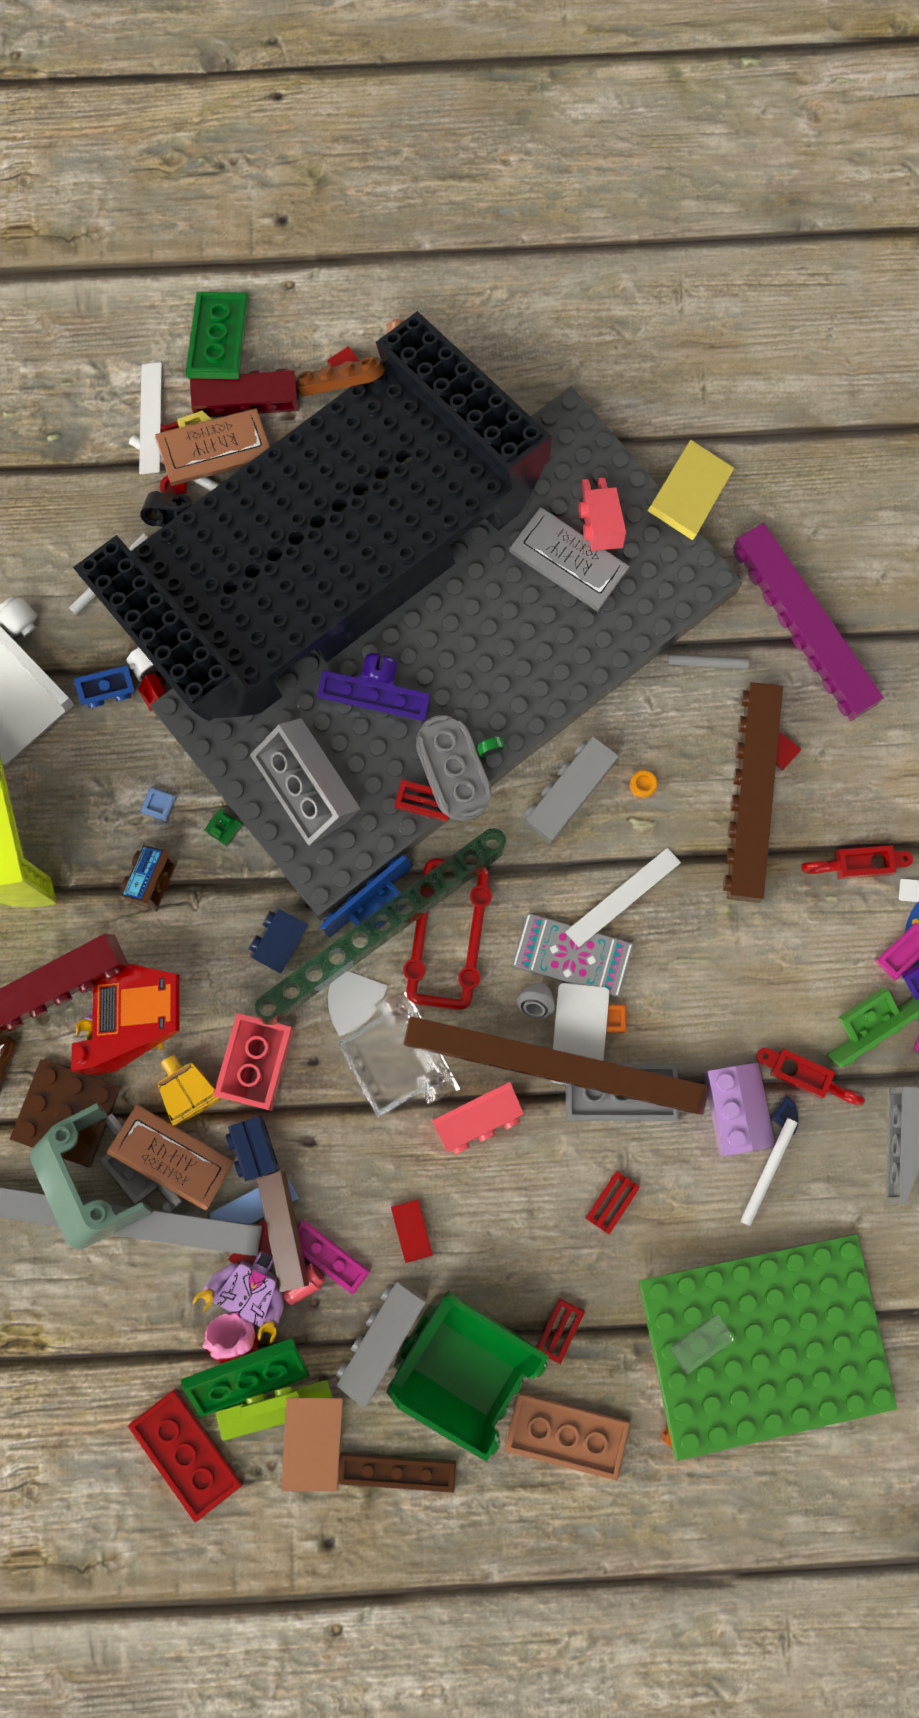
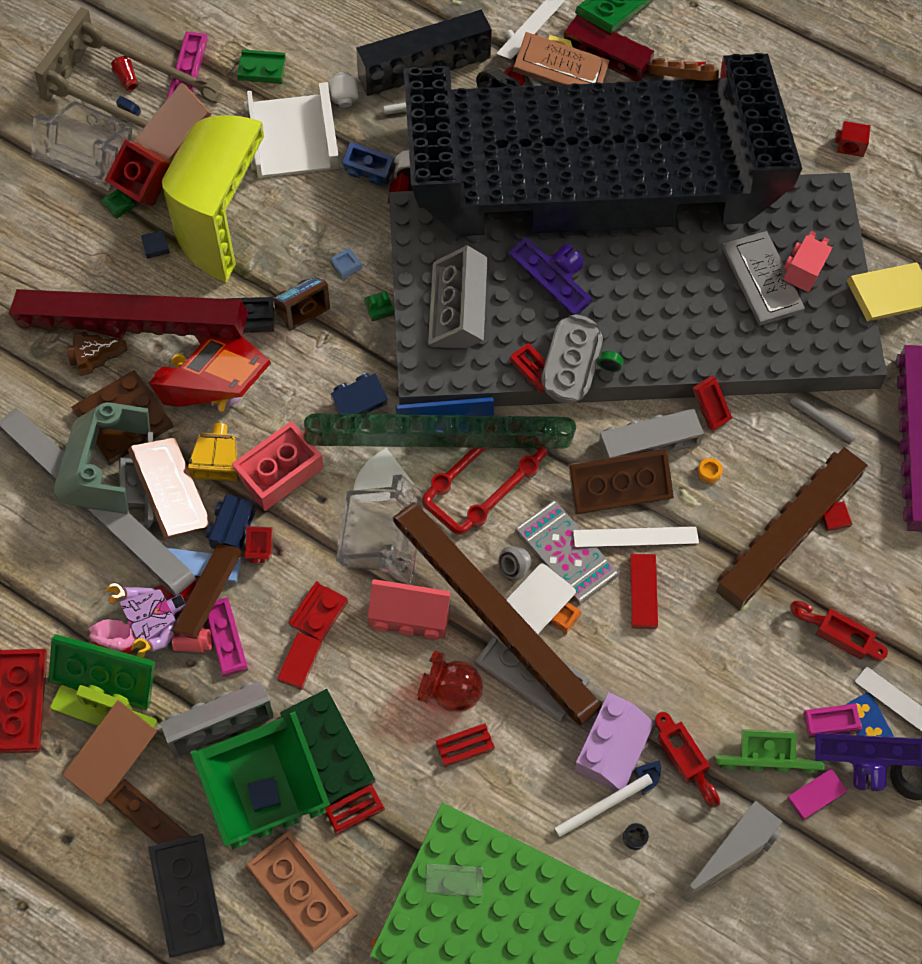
camera: 35 degrees right, 15 degrees down
none -> black tile [148,833,225,958]
none -> black plate [226,297,274,333]
none -> red bracket [243,526,273,563]
none -> dark blue tile [248,777,281,812]
none -> dark green plate [280,689,376,807]
none -> red plate [289,581,348,641]
none -> black brick [356,9,492,96]
none -> clear red tile [417,650,483,713]
none -> reddish brown tile [568,449,674,514]
none -> black bush [623,823,649,850]
none -> red tile [630,554,658,629]
none -> red tile [692,376,732,431]
none -> red brick [834,121,871,157]

